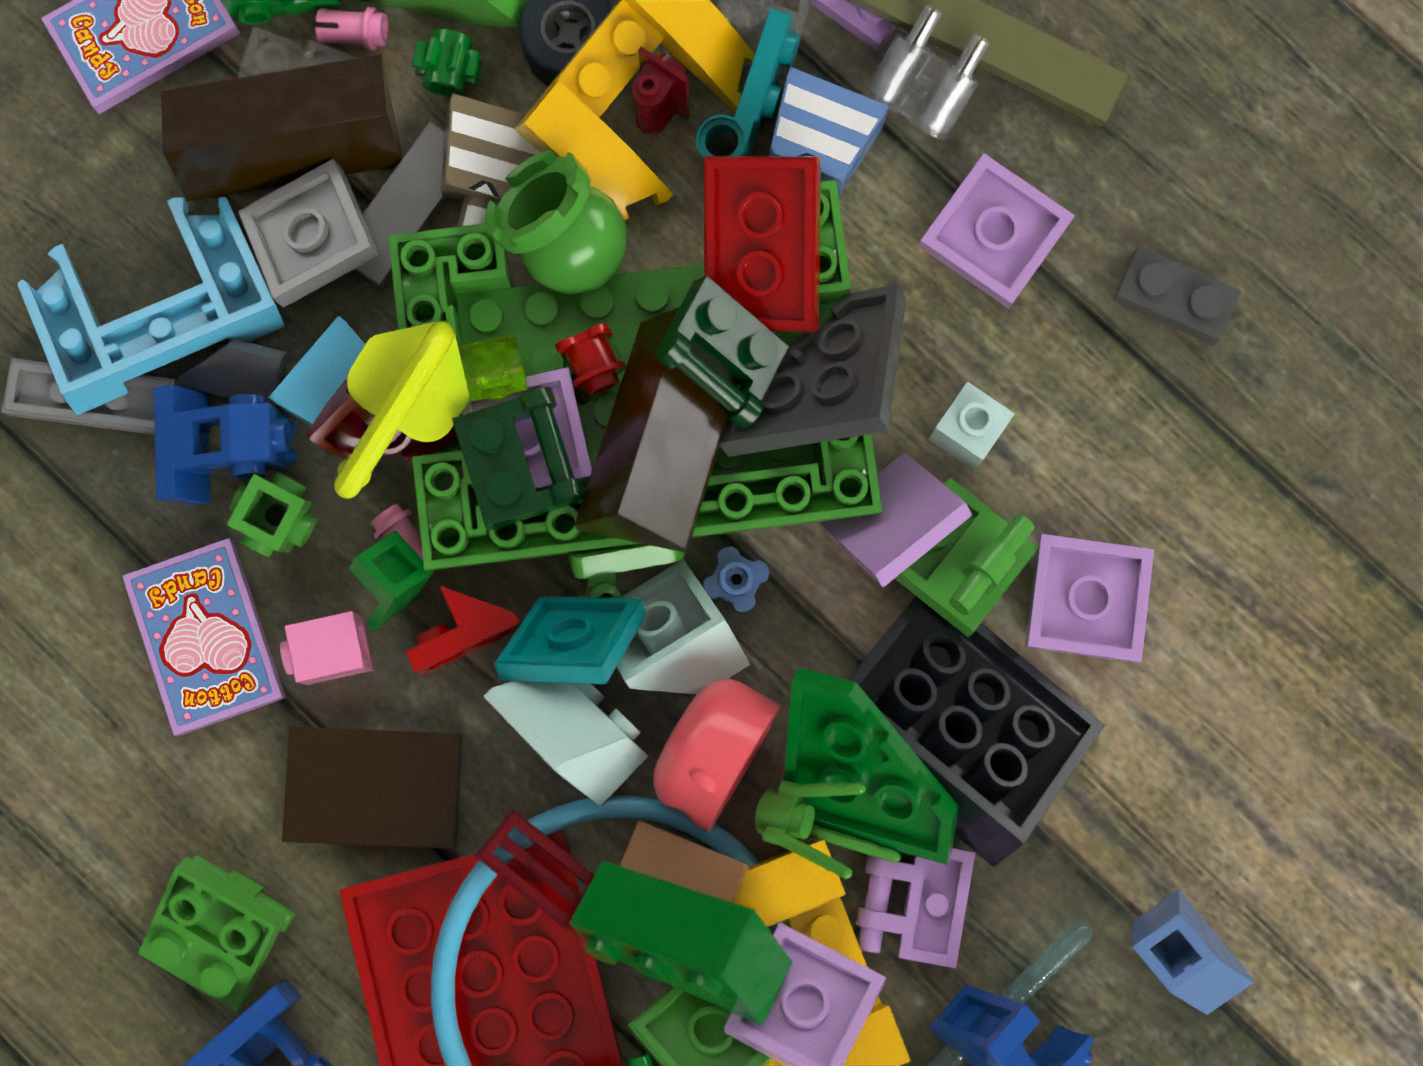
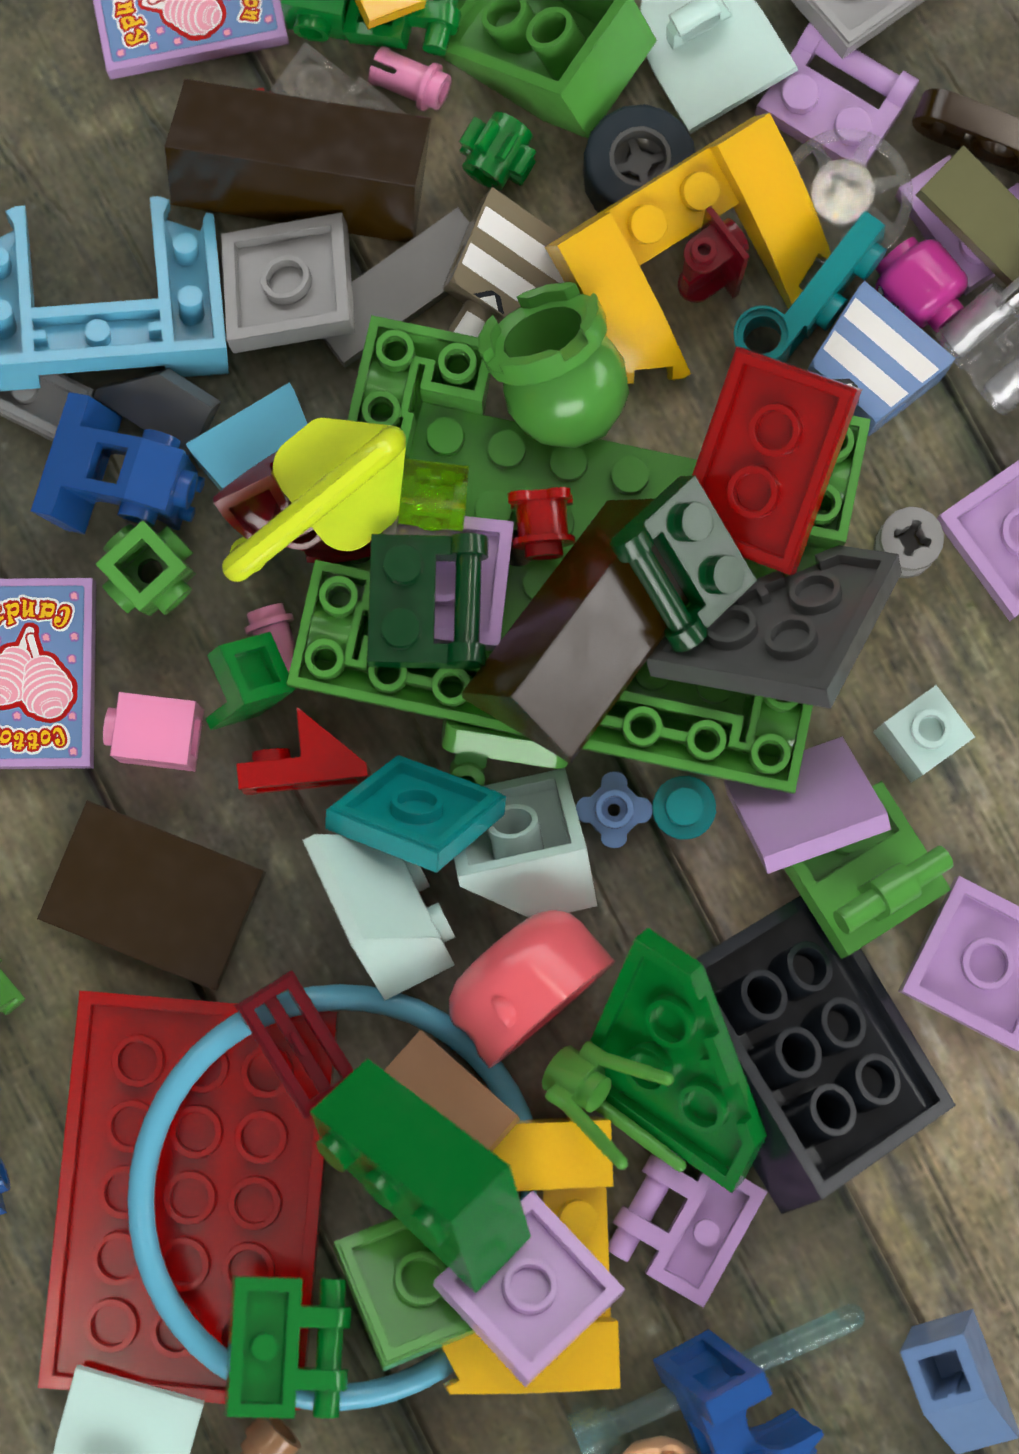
camera: 20 degrees right, 0 degrees up
none -> teal plate [652,776,716,840]
none -> light grey wheel [874,507,944,578]
none -> dark pink head [875,237,968,332]

